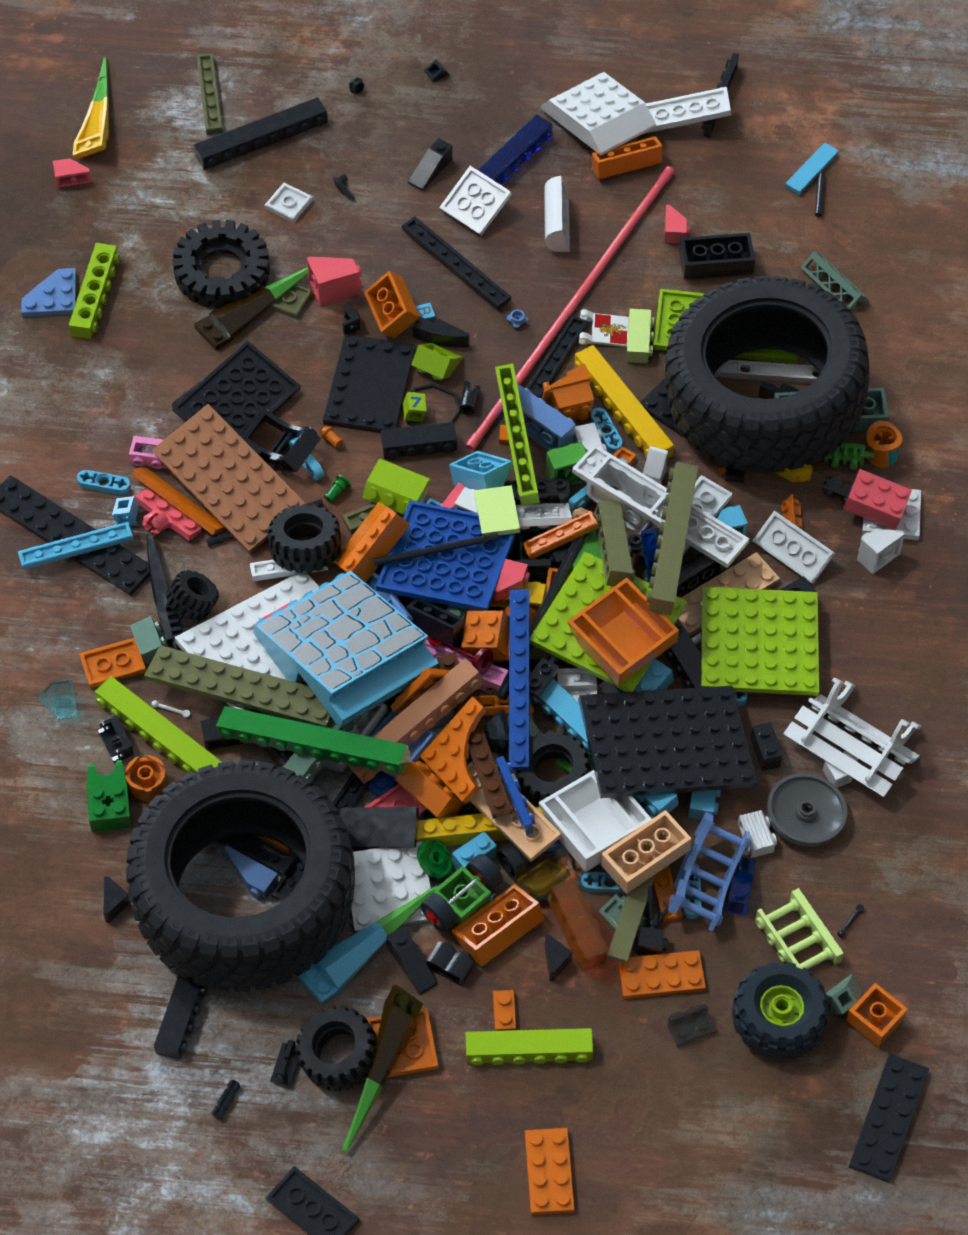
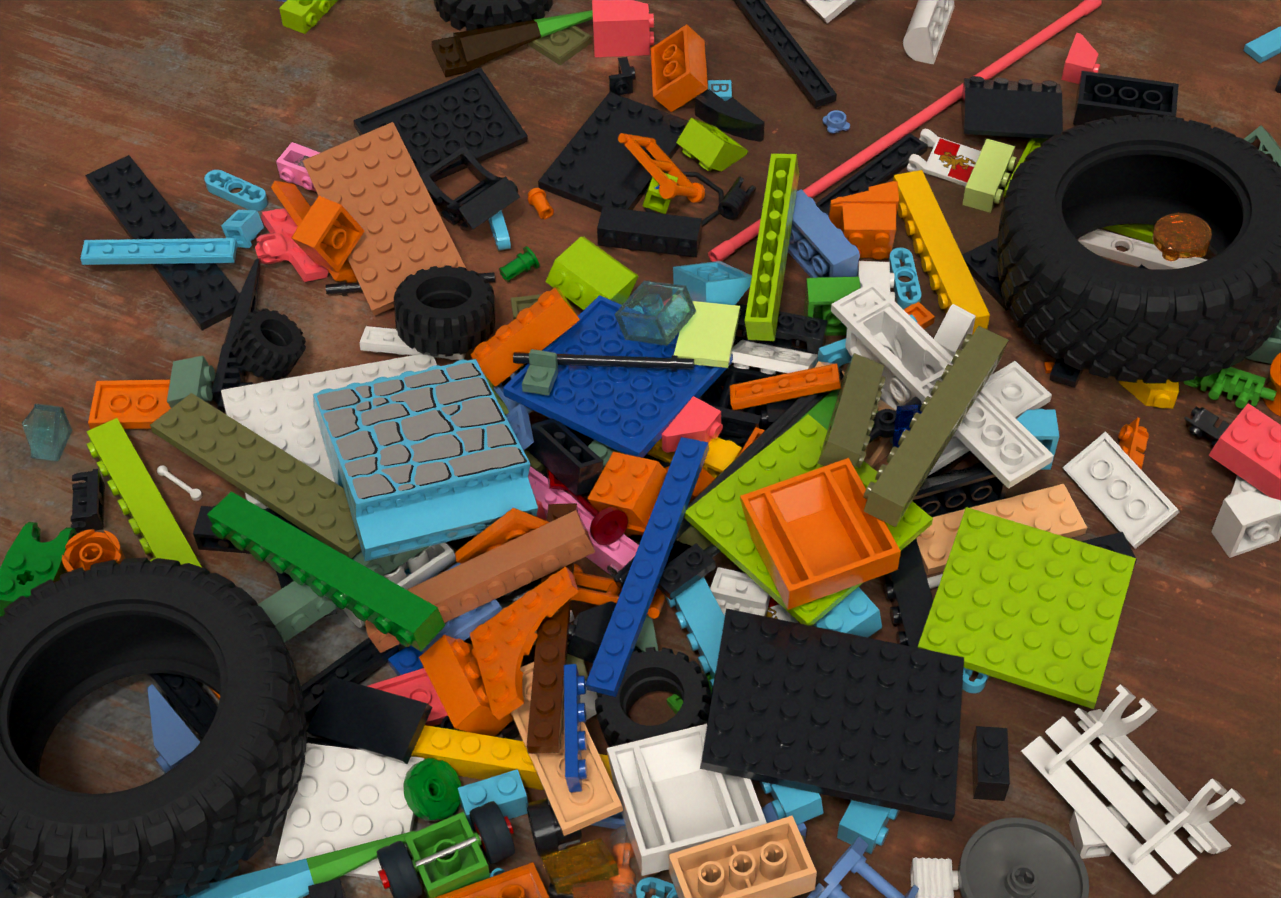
camera: 20 degrees right, 5 degrees down
none -> orange brick [291,196,364,273]
none -> sand green bracket [522,349,558,395]
none -> clear light blue brick [614,281,696,346]
none -> orange piece [618,133,705,203]
none -> black slope [961,76,1063,139]
none -> clear orange tile [1153,213,1212,261]

